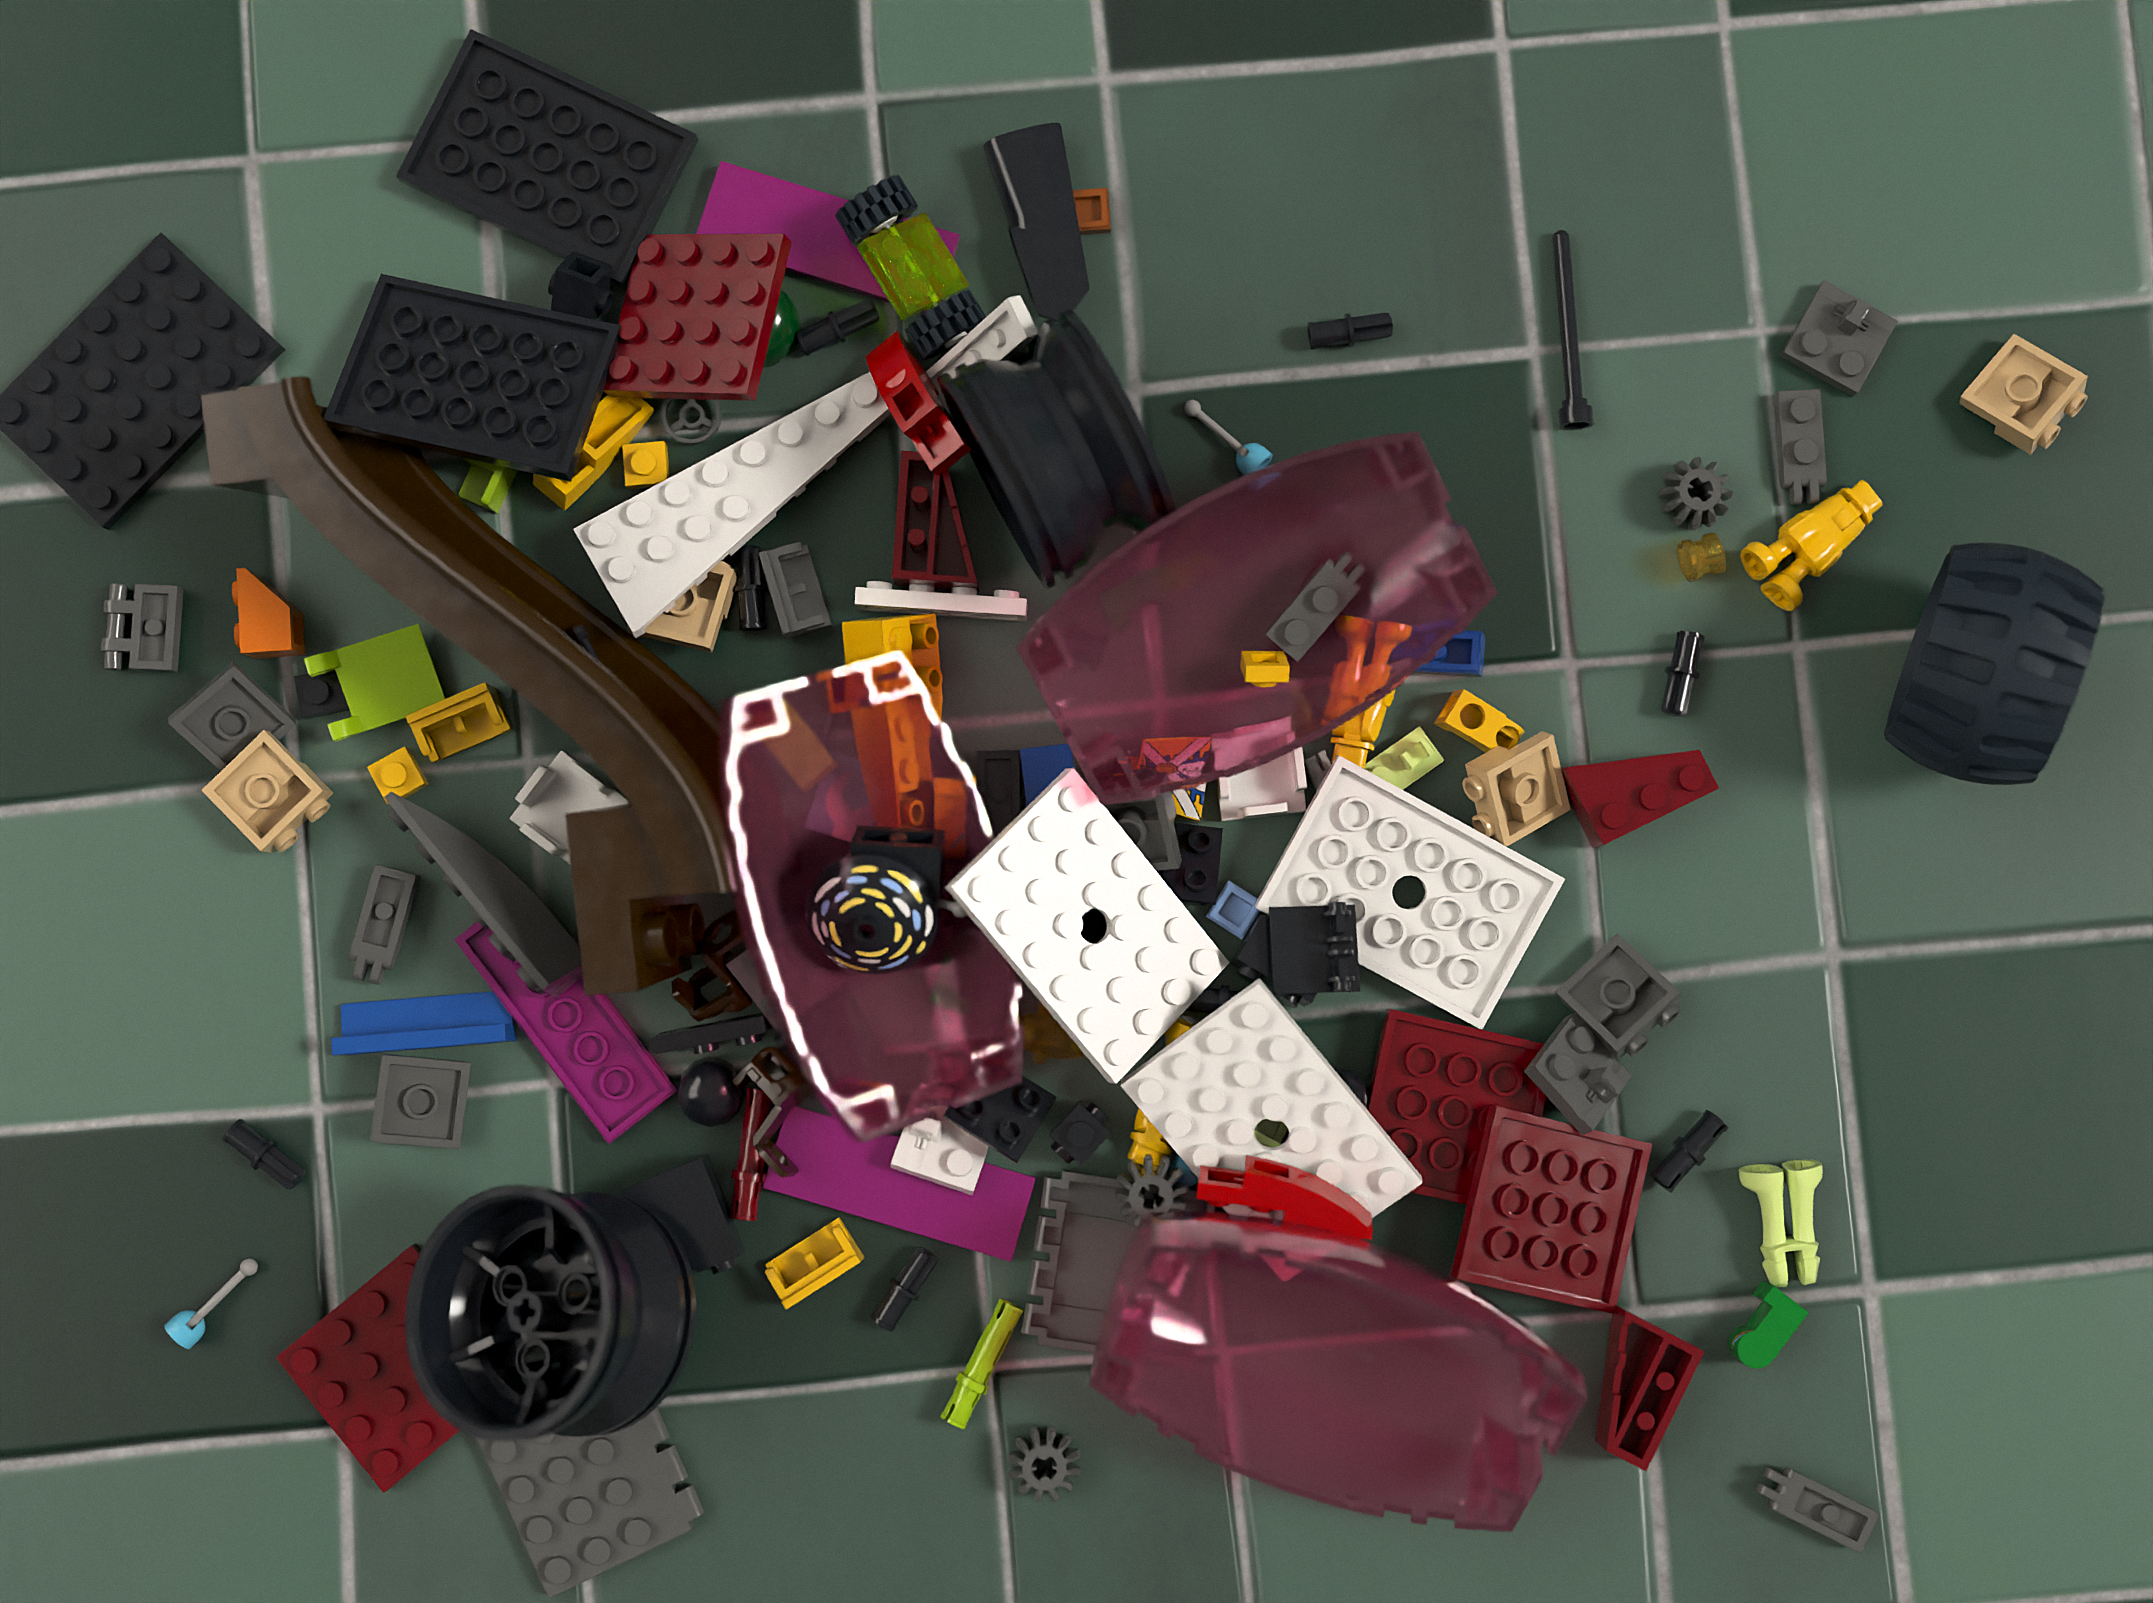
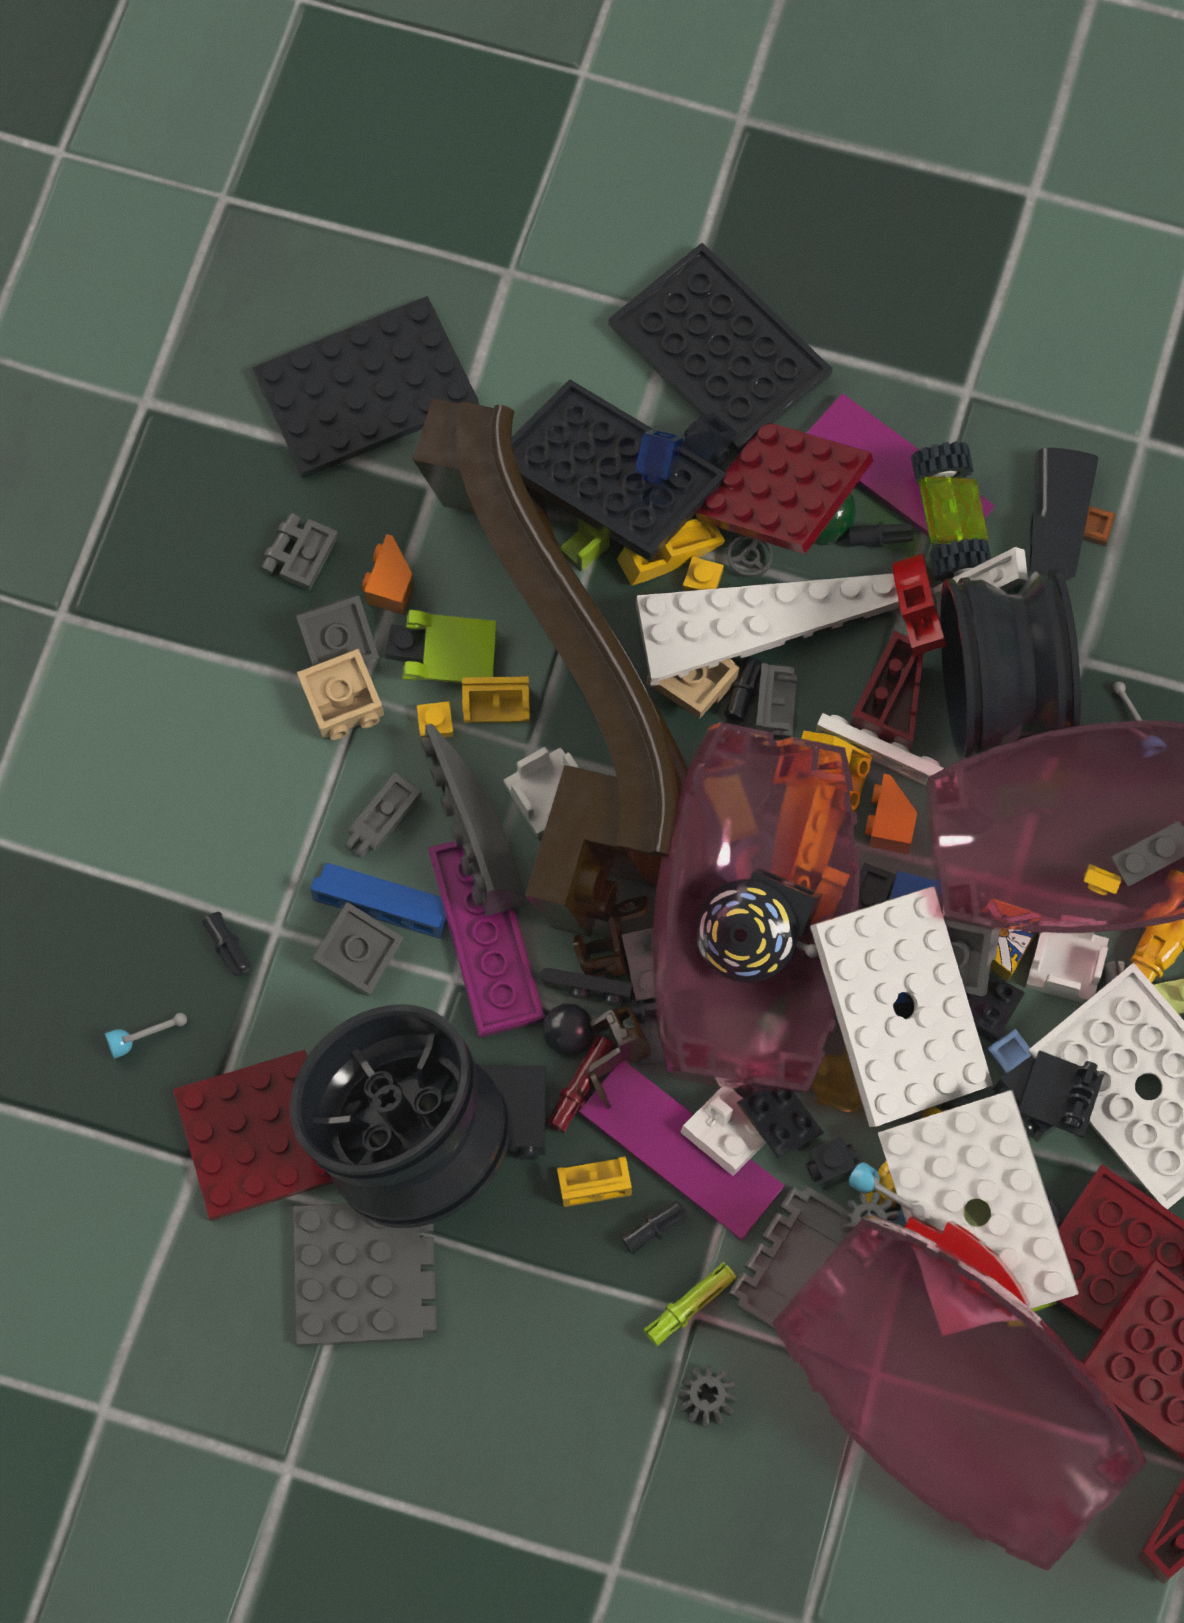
camera: 25 degrees right, 15 degrees down
none -> clear blue slope [635,429,684,483]
none -> hinge [849,1162,925,1219]
none -> orange slope [865,774,917,855]

